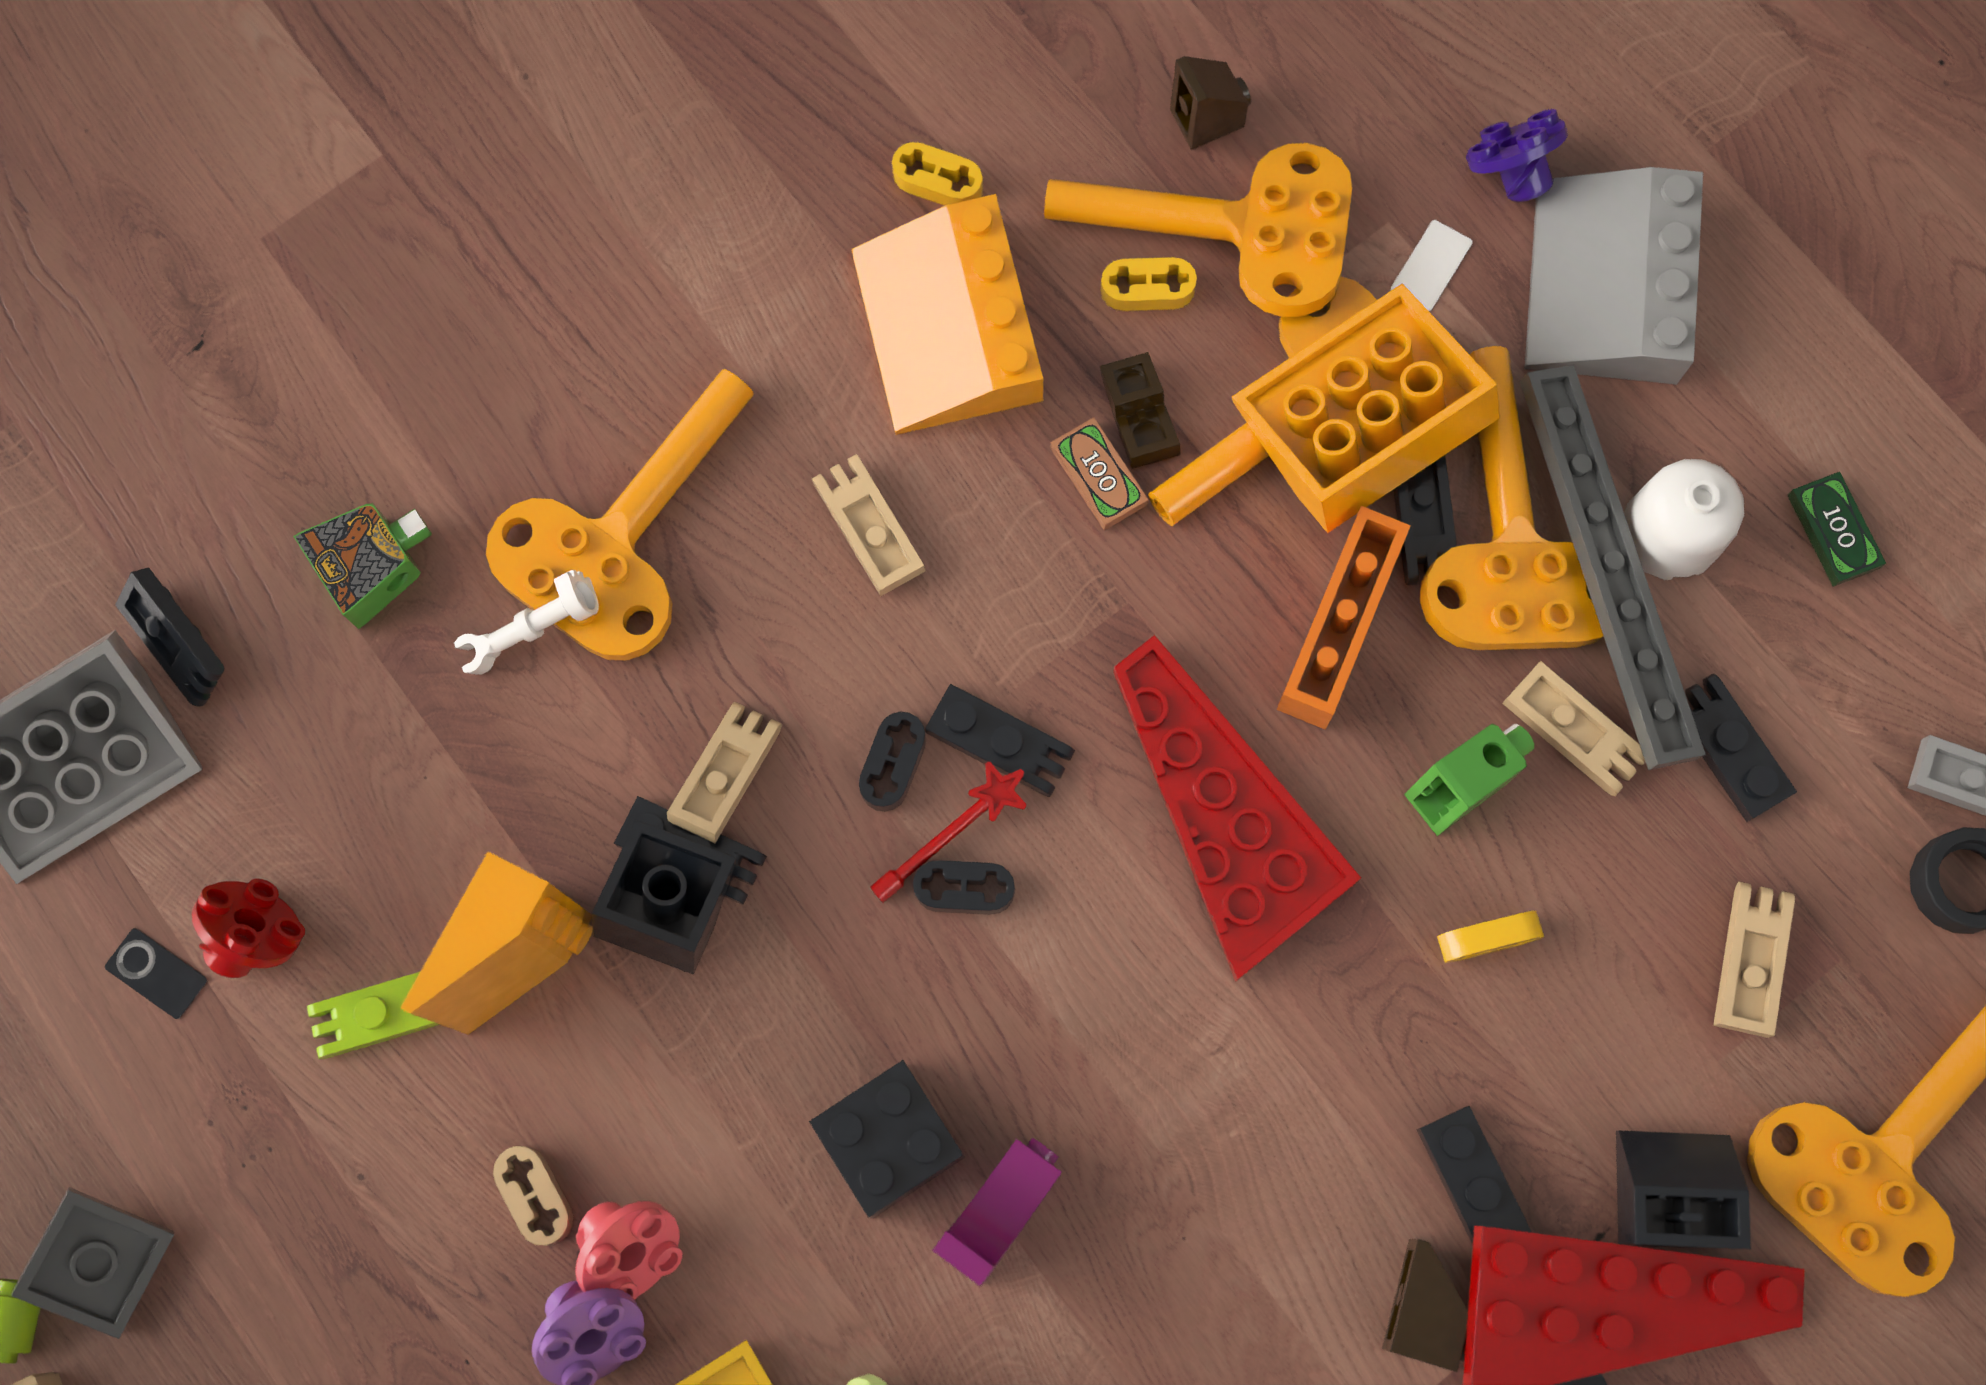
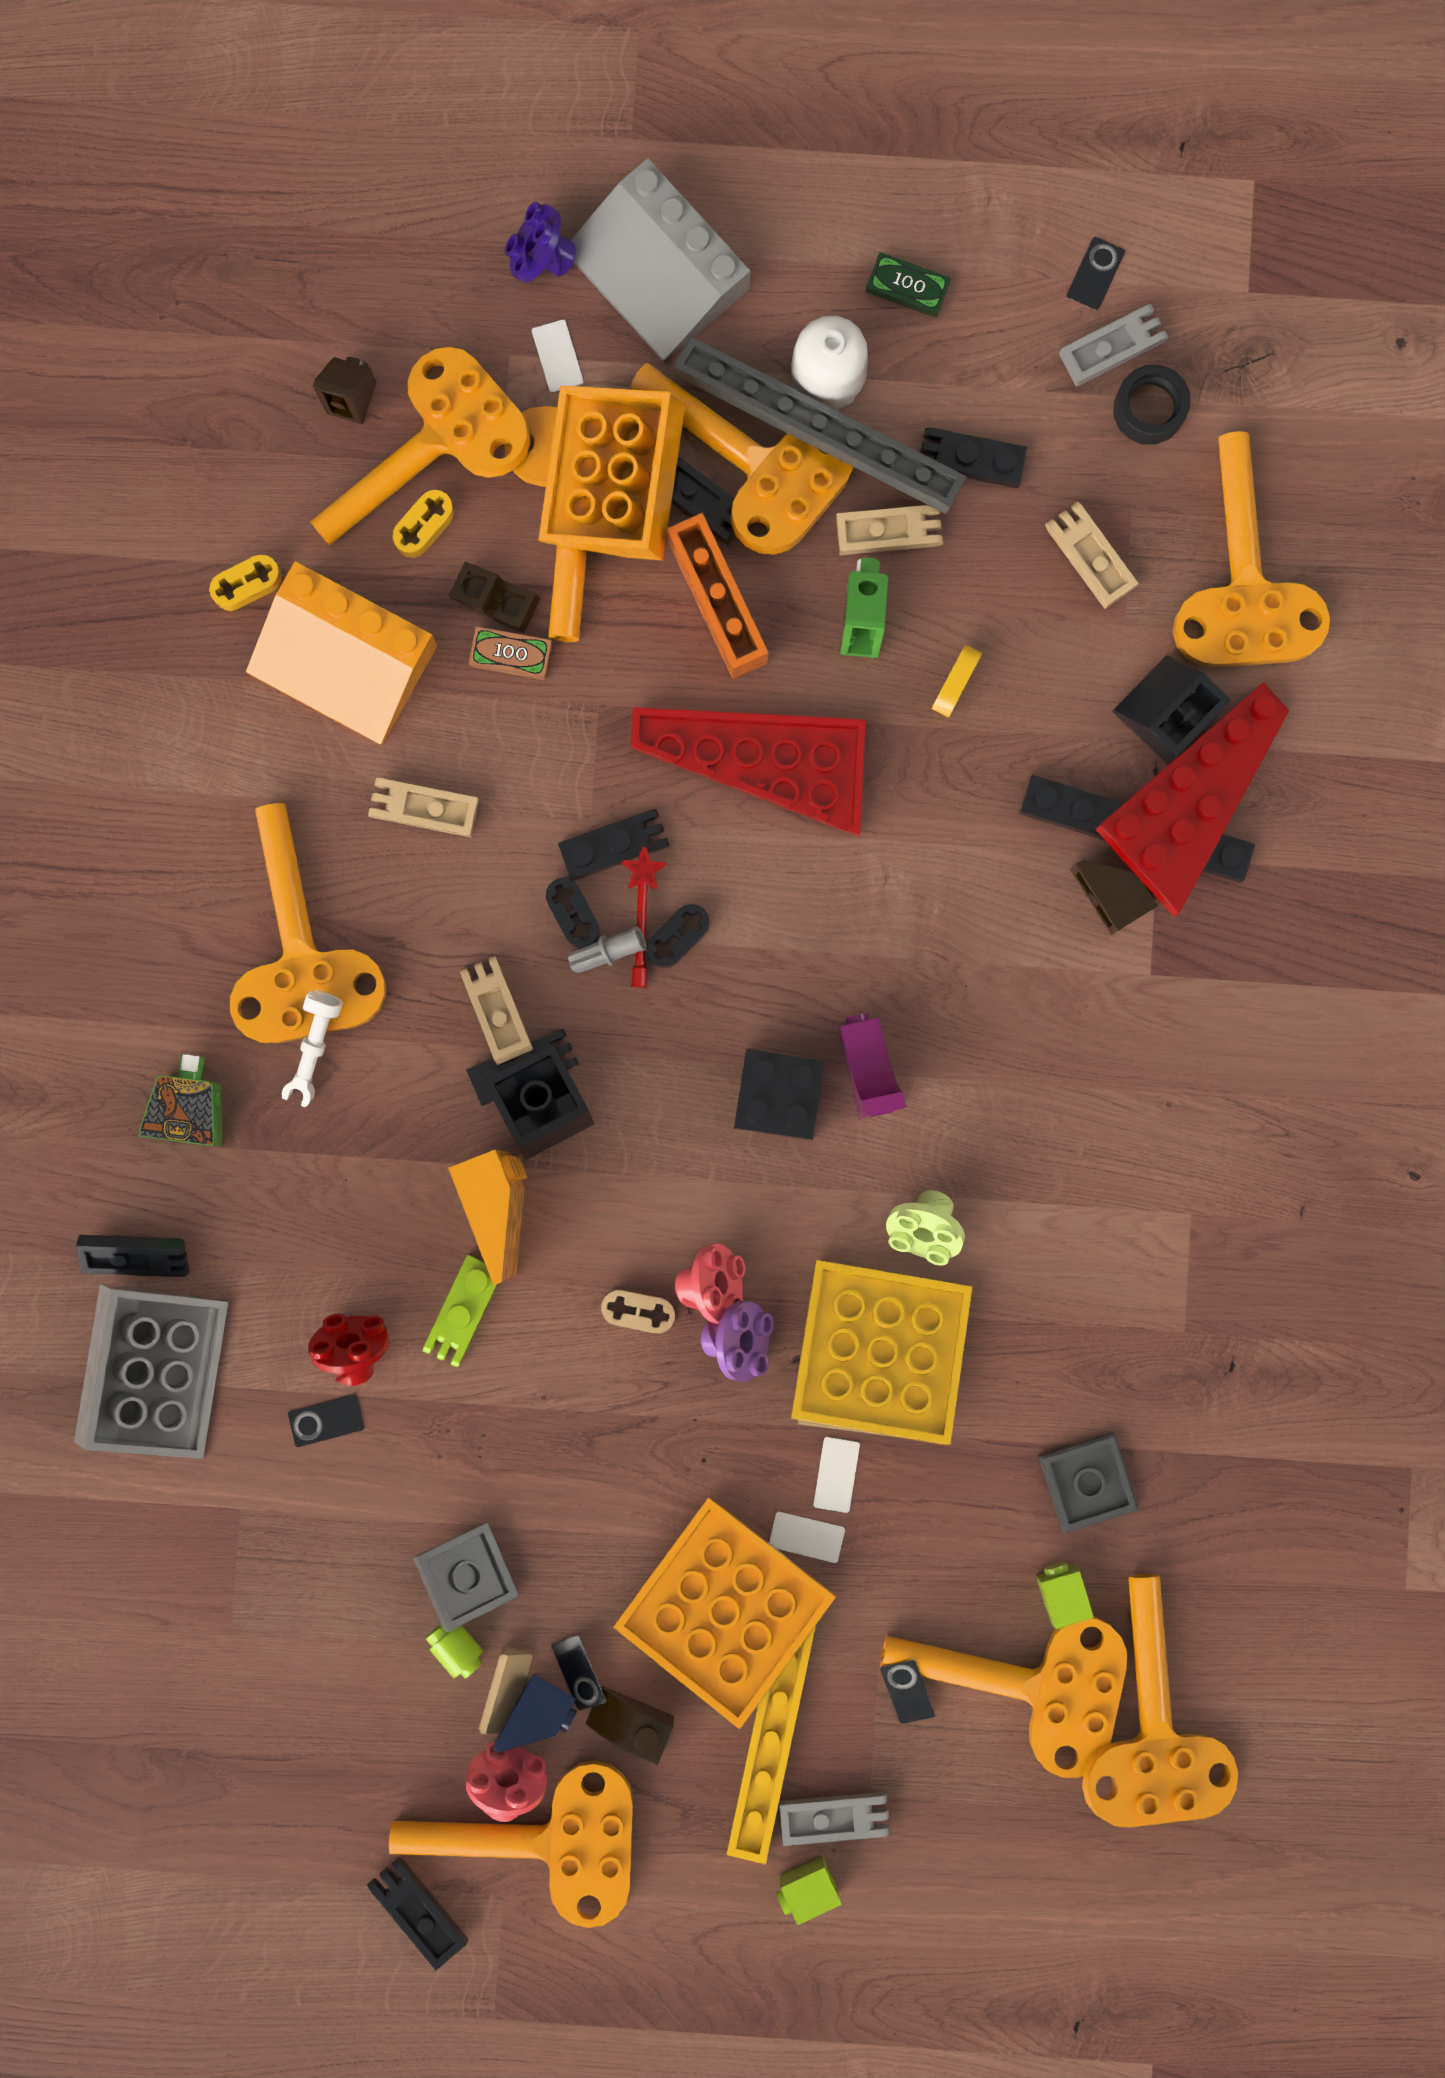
camera: 55 degrees left, 10 degrees up
none -> light grey axle [568,926,646,973]

